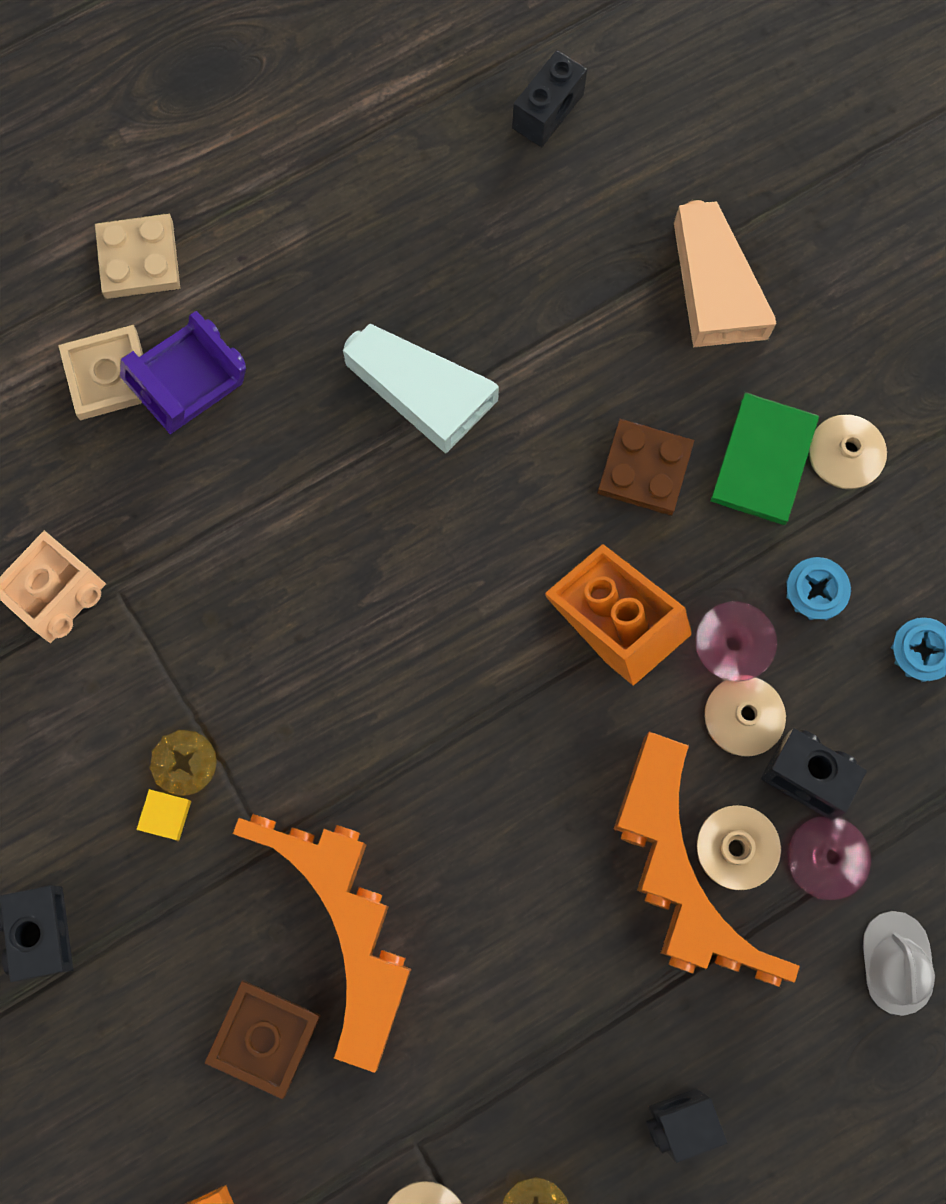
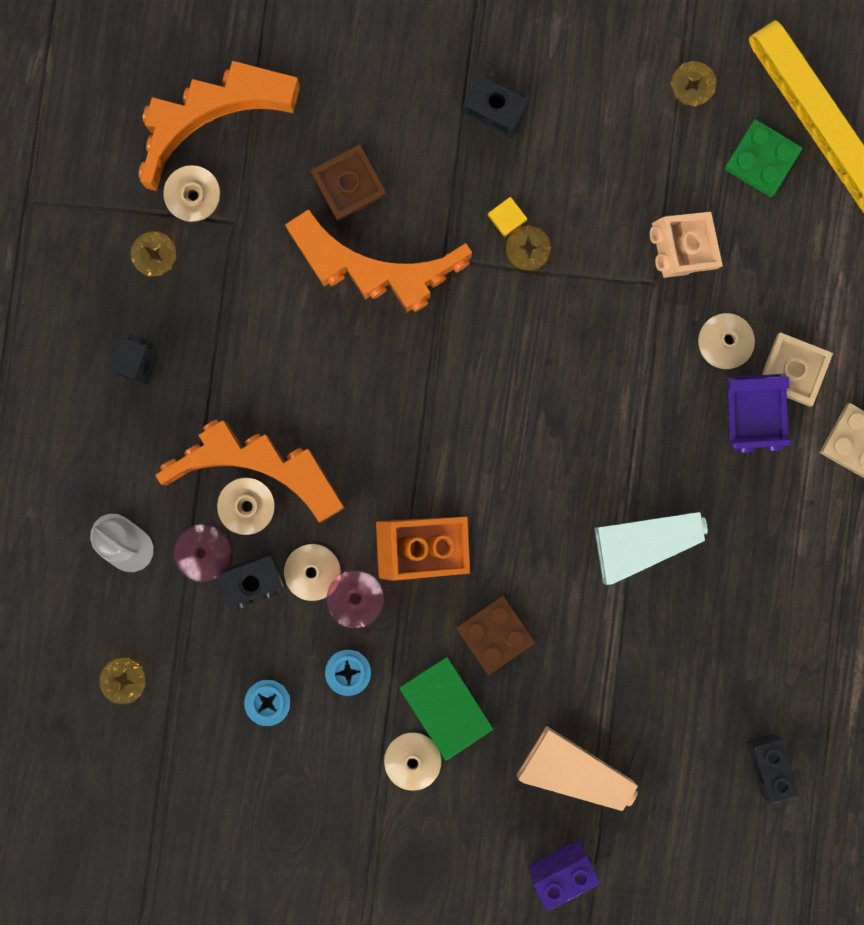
camera: 130 degrees right, 10 degrees up
none -> dark purple panel [528,840,600,911]
none -> tan dish [698,313,755,369]

